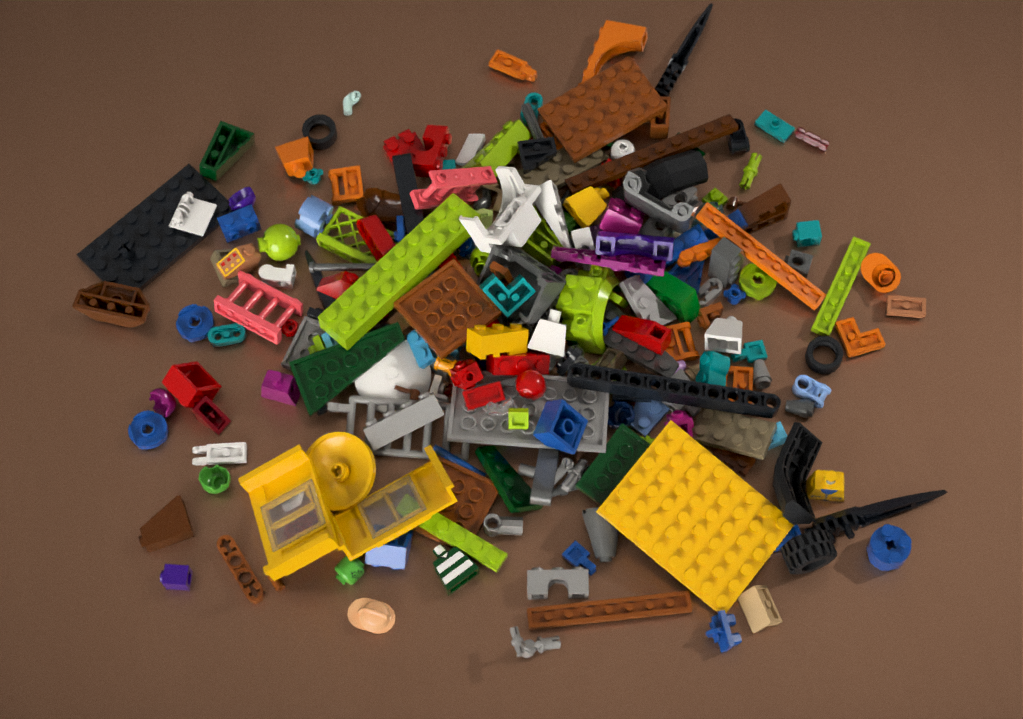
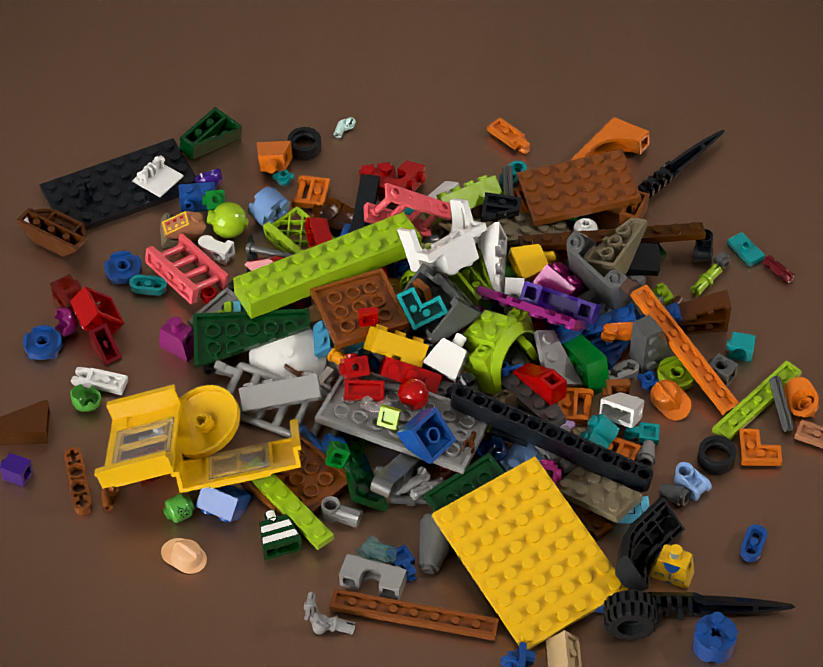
camera: 15 degrees right, 15 degrees down
none -> clear red brick [50,274,82,316]
none -> green bracket [202,190,225,209]
none -> green leg [321,433,350,469]
none -> clear light blue piece [356,536,397,563]
none -> red plate [358,307,379,327]
none -> reddish brown hand [463,431,477,454]
none -> dark tan wedge [583,217,649,277]
none -> orange piece [650,379,691,421]
none -> dark grey plate [713,252,731,269]
none -> blue plate [740,524,767,562]
none -> dark grey axle [769,376,794,432]

